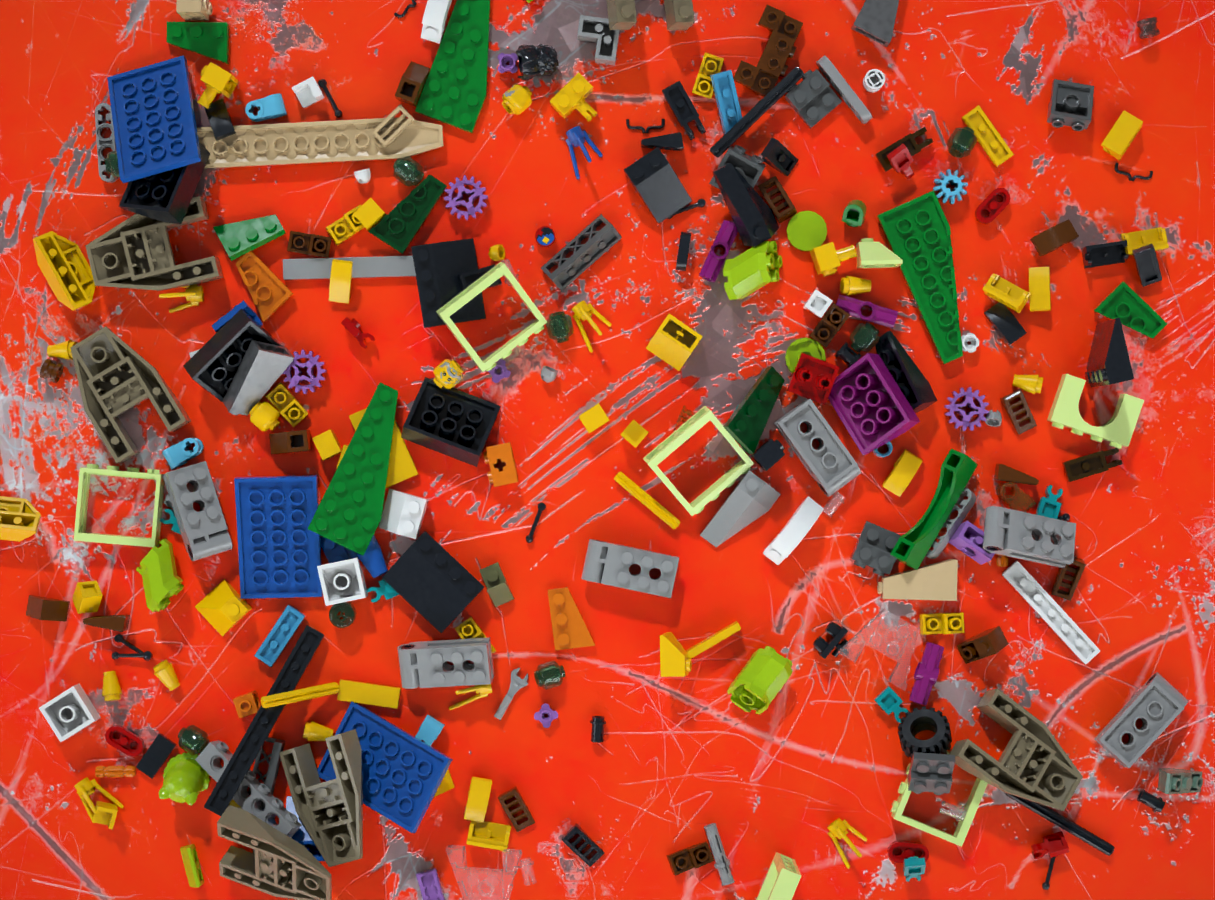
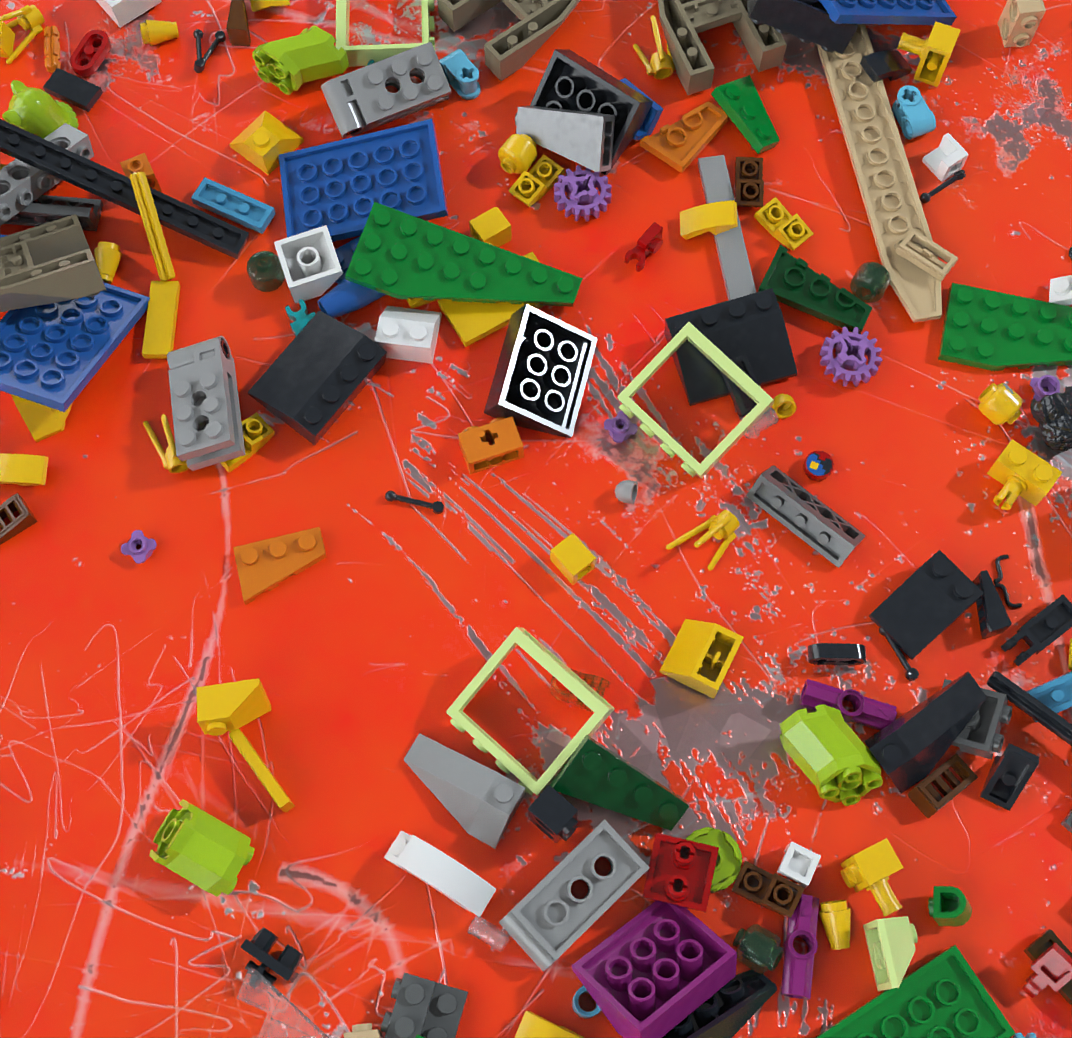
camera: 85 degrees right, 20 degrees down
yellow cone [153,659,180,691] -> none
green wing [166,22,229,64] -> none
head [178,725,209,755] -> none
reddish brown slope [269,430,312,454] -> none
white hinge [354,168,371,184] -> none
yellow panel [354,198,387,231] -> none
reddish brown slope [395,61,430,107] -> none
medium azure piece [415,715,445,746] -> none
yellow head [433,359,464,389] -> none
olive slope [479,562,514,607] -> none
light grey piece [494,667,528,720] -> none
head [534,660,566,690] -> none
head [546,311,574,343] -> none
blue plant [565,126,603,180] -> none
light grey hinge [581,539,679,598] -> none
black pin [590,716,606,742] -> none
yellow axle [614,472,680,529] -> none
yellow panel [620,419,649,448] -> none
lime tile [786,211,827,252] -> none
black bush [834,342,862,368] -> none

